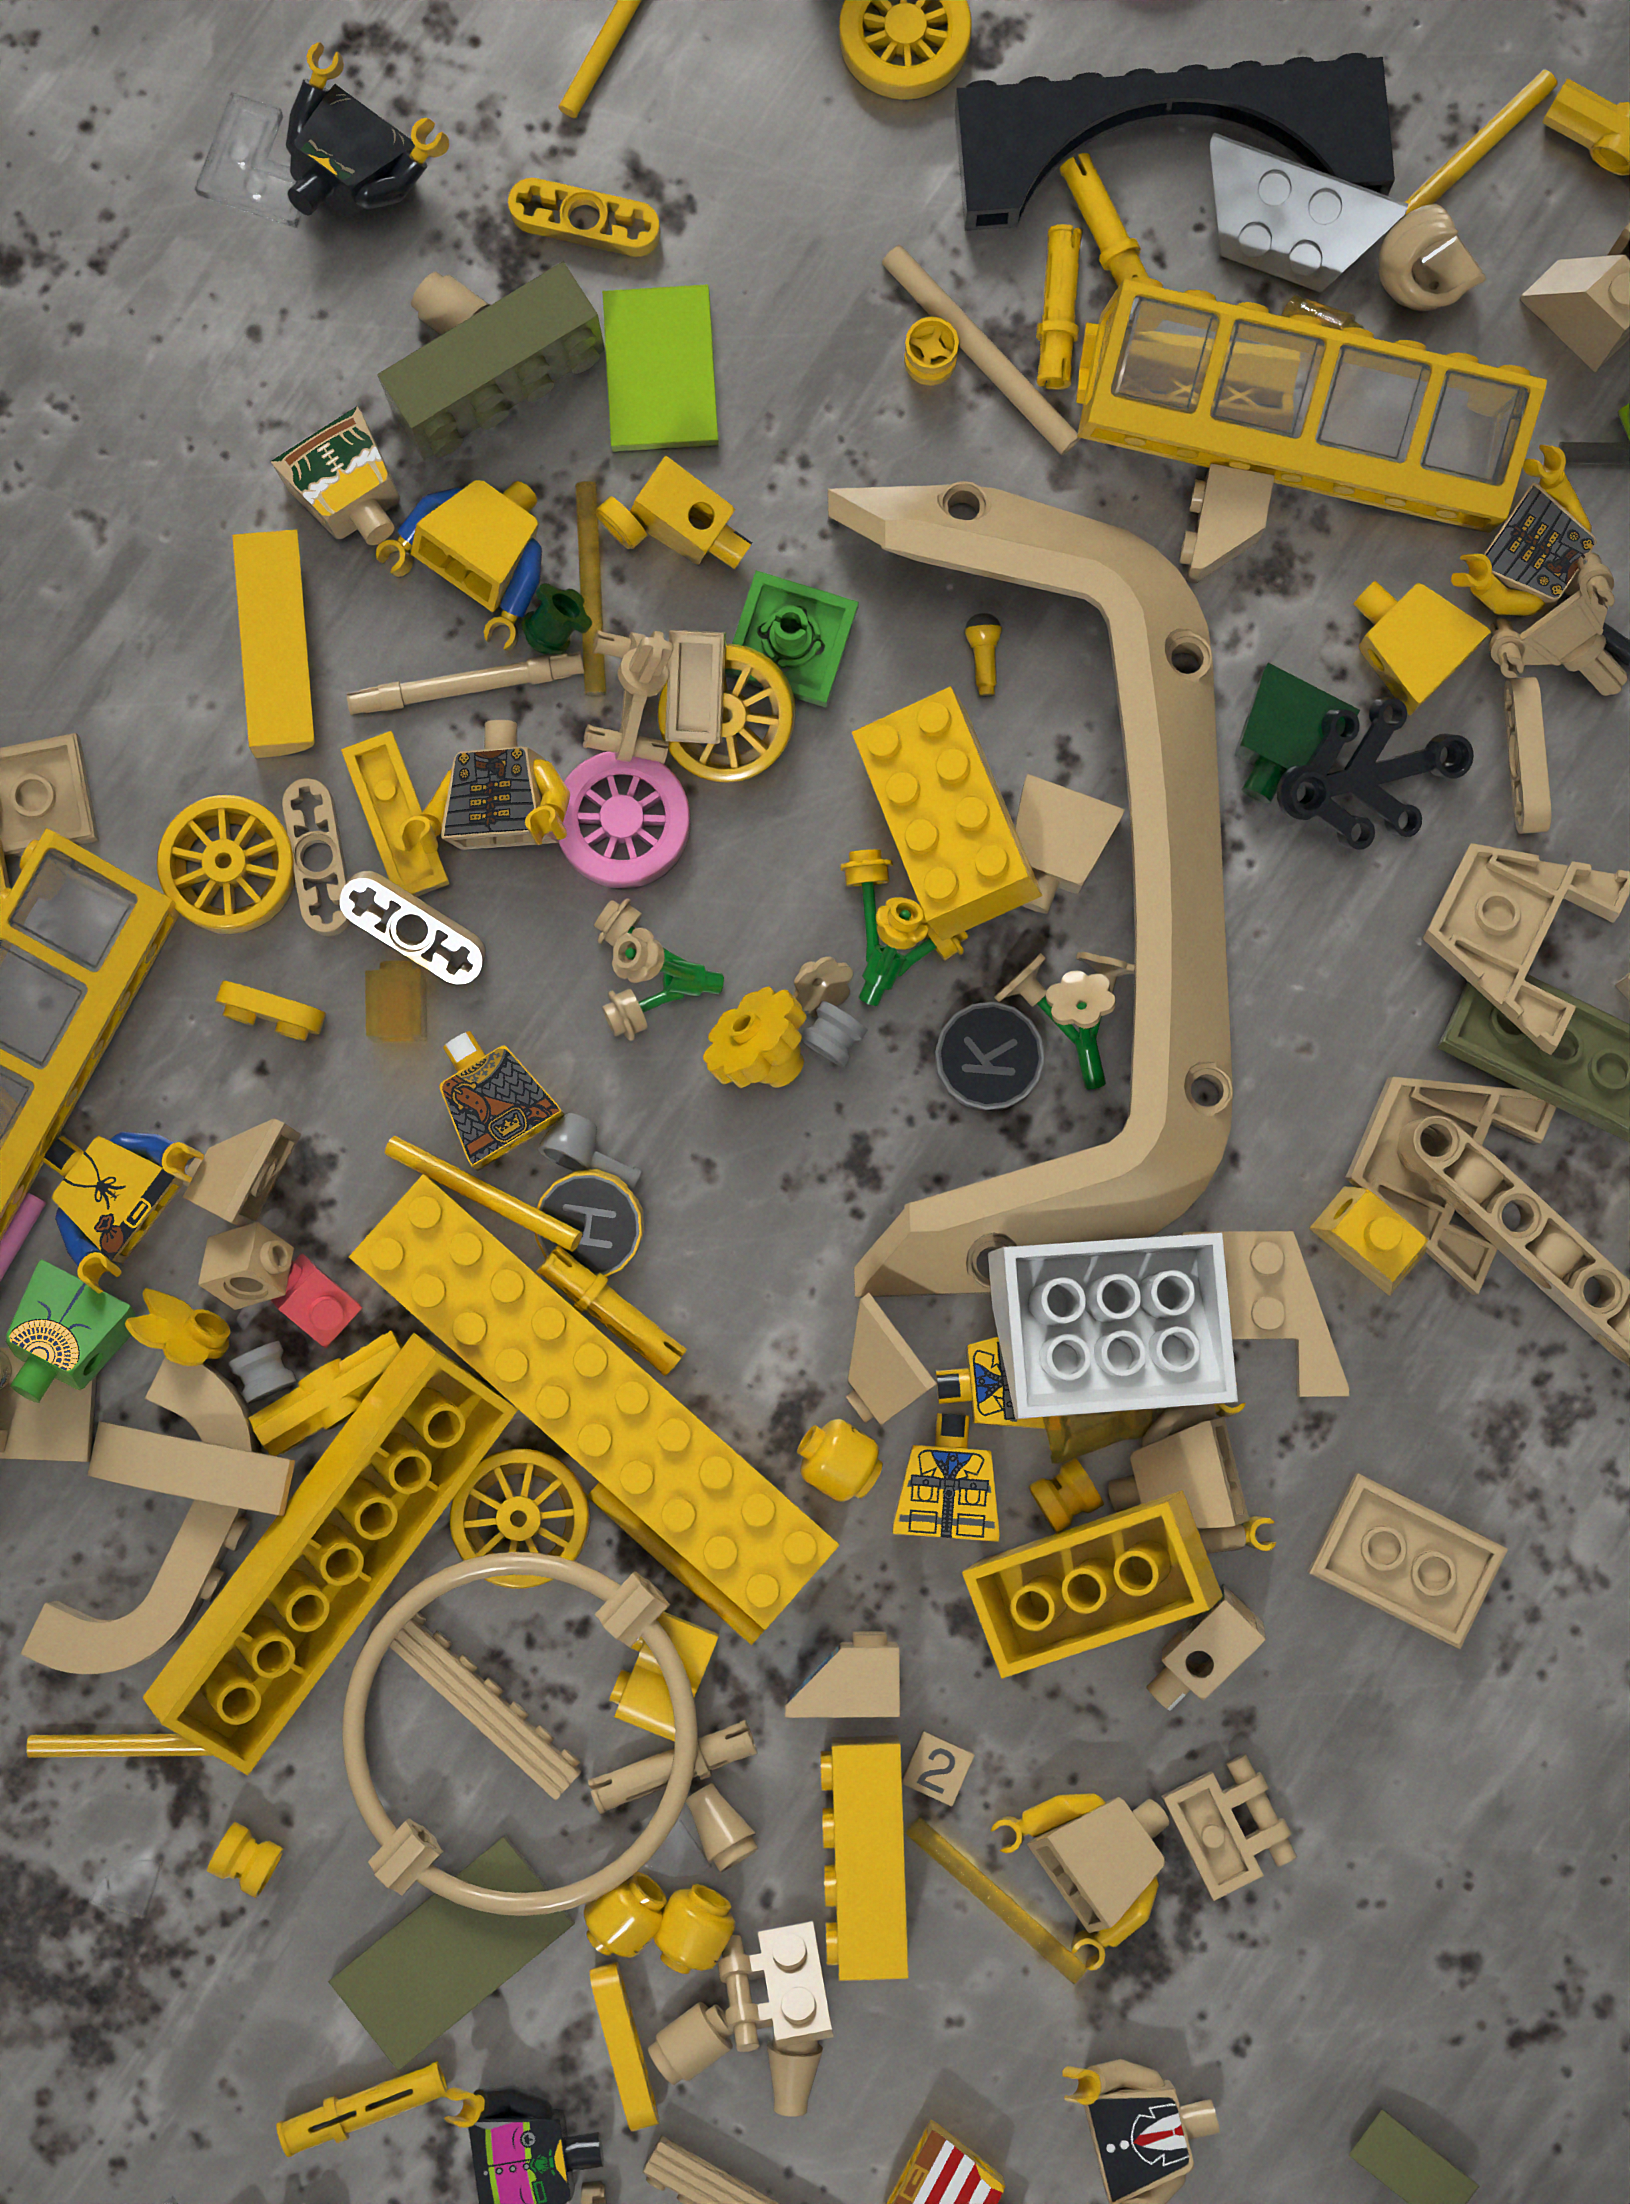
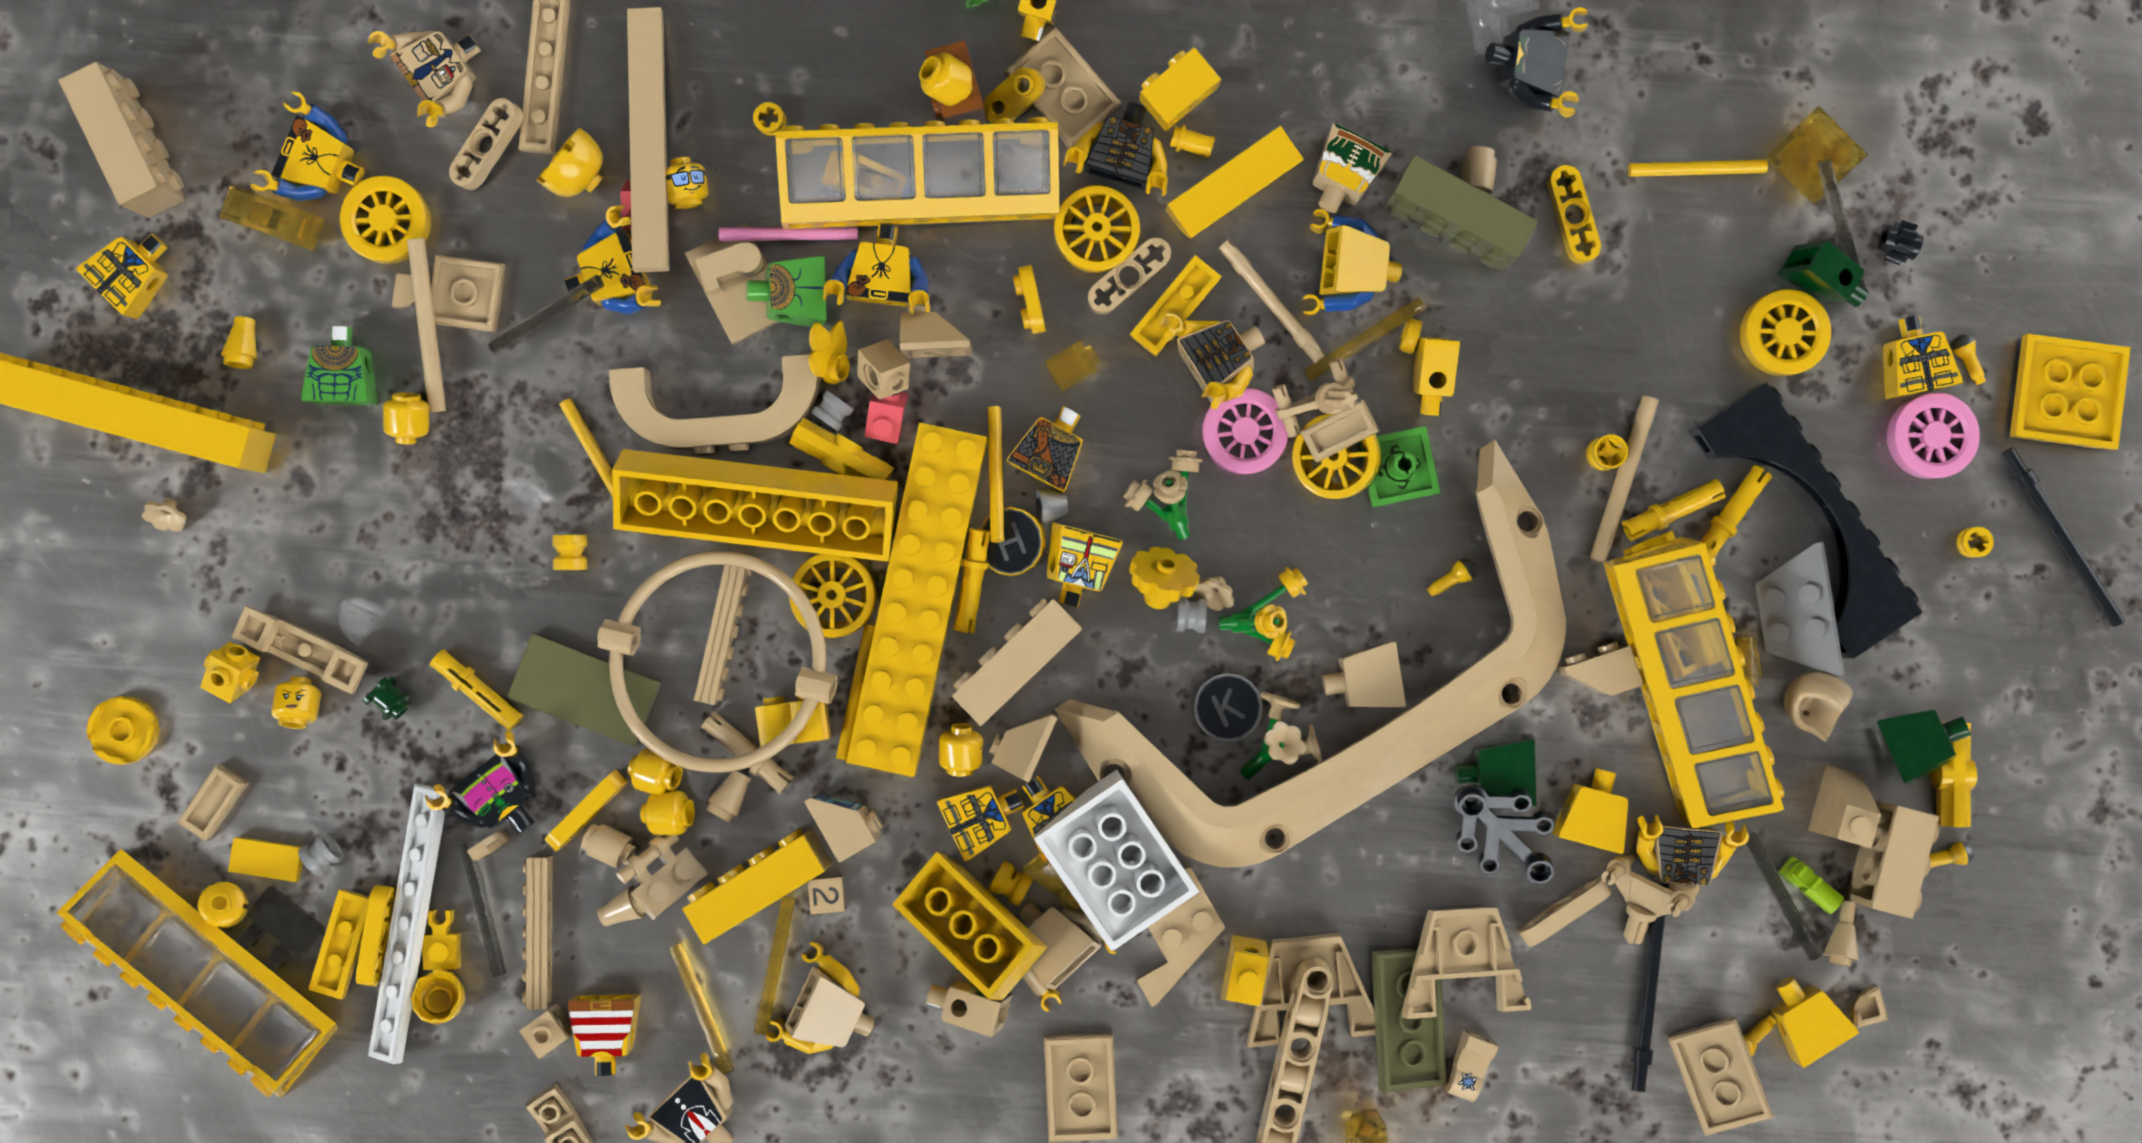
camera: 60 degrees right, 5 degrees up
tan slope [88,1421,295,1516] -> none
beam [339,871,486,984] -> none
dark green brick [521,583,593,655] -> none
lime tile [602,284,719,452] -> none
yellow brick [852,686,1043,941] -> none
tan plate [1161,1754,1297,1901] -> none
yellow bar [1404,70,1558,216] -> none
none -> clear yellow bar [669,942,735,1075]
none -> tan brick [952,598,1082,727]
none -> torso [1047,522,1123,607]
none -> torso [1062,102,1168,196]
none -> yellow brick [1139,47,1221,131]
none -> yellow pin [1169,125,1215,158]
none -> dark green torso [1877,709,1972,786]

